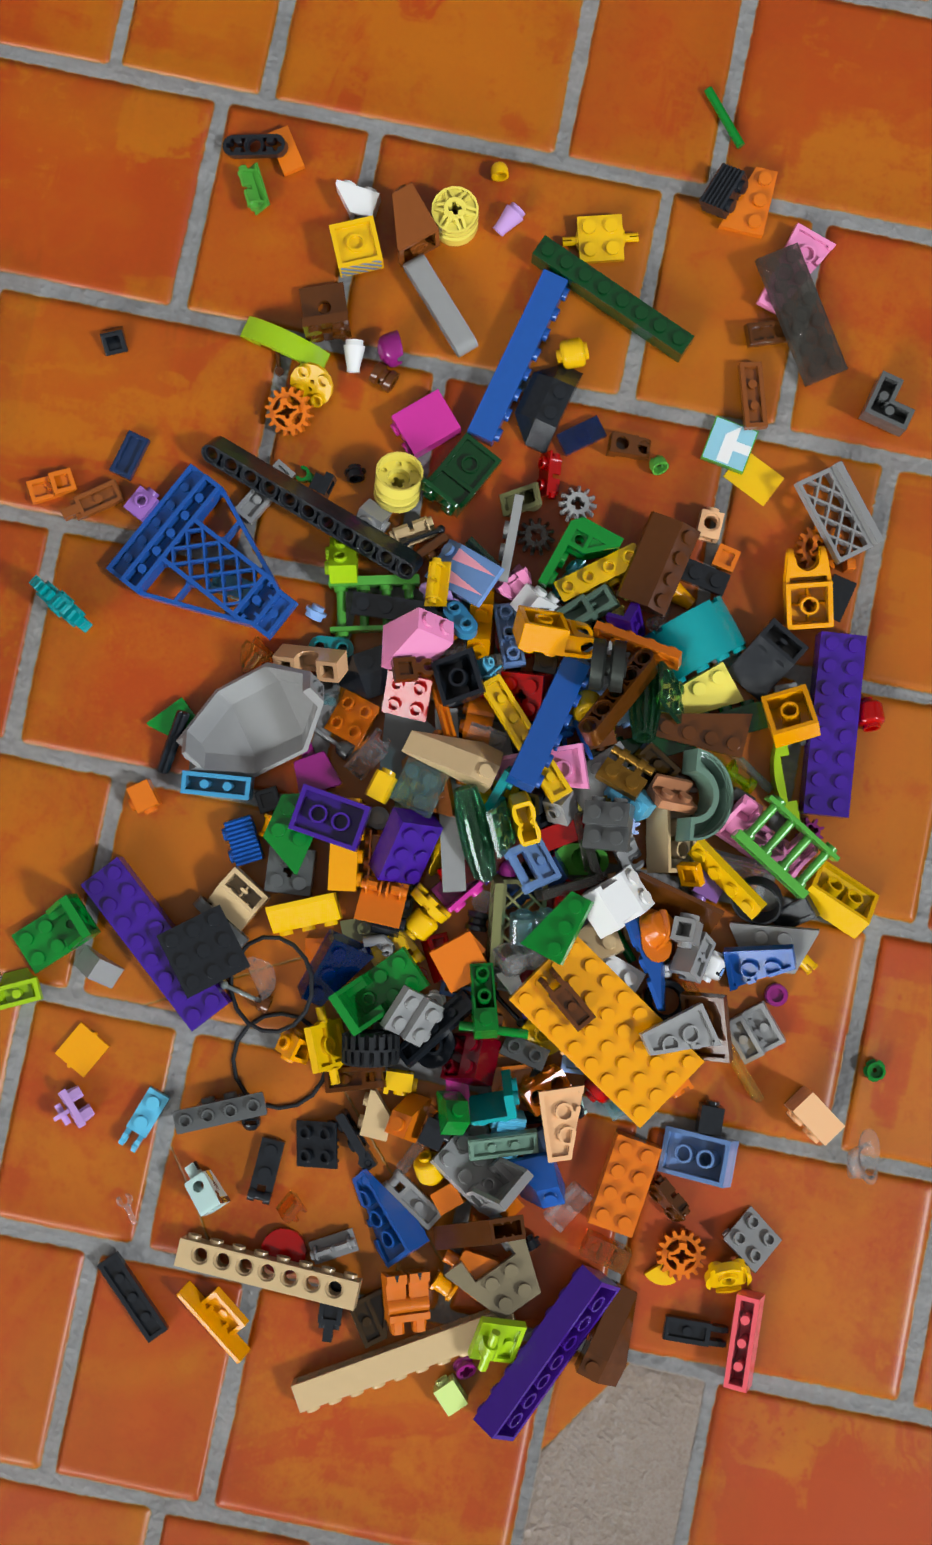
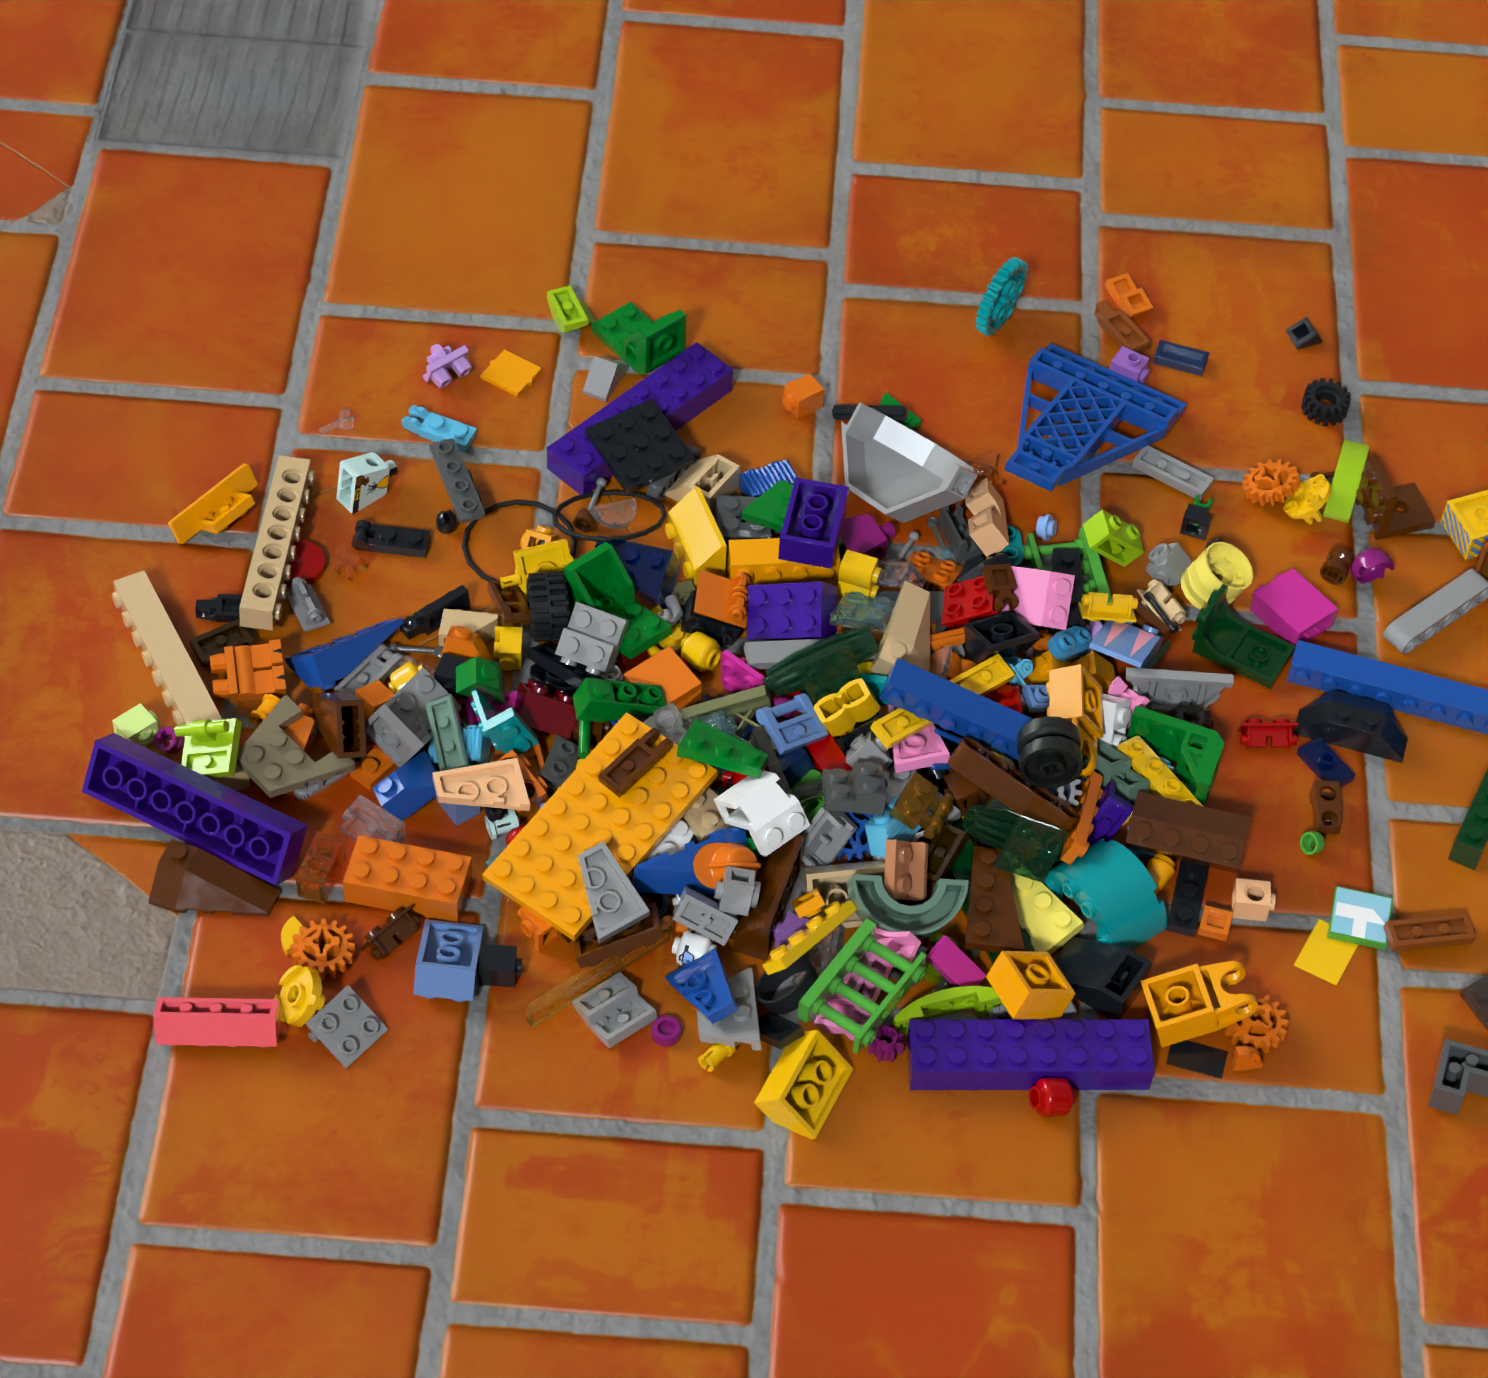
camera: 80 degrees right, 35 degrees down
black plate [97,1251,169,1343] -> none
dark azure brick [180,770,255,800] -> none
black beam [201,436,423,580] -> none
black hinge [296,1120,339,1169] -> none
white cone [343,339,365,373] -> none
yellow plate [410,882,452,924] -> none
olive slope [499,482,542,517] -> none
black plate [526,1234,541,1252] -> none
yellow head [556,337,589,370] -> none
light grey gear [558,486,597,522] -> none
black hinge [662,1314,729,1348] -> none
light nougat brick [784,1086,845,1146] -> none
light grey fence [794,461,884,565] -> none
clear piece [846,1129,880,1185] -> none
green plate [863,1059,886,1082] -> none
none -> dark grey hinge [388,642,443,658]
none -> dark pink tile [926,936,986,987]
none -> black tyre [1301,378,1351,426]

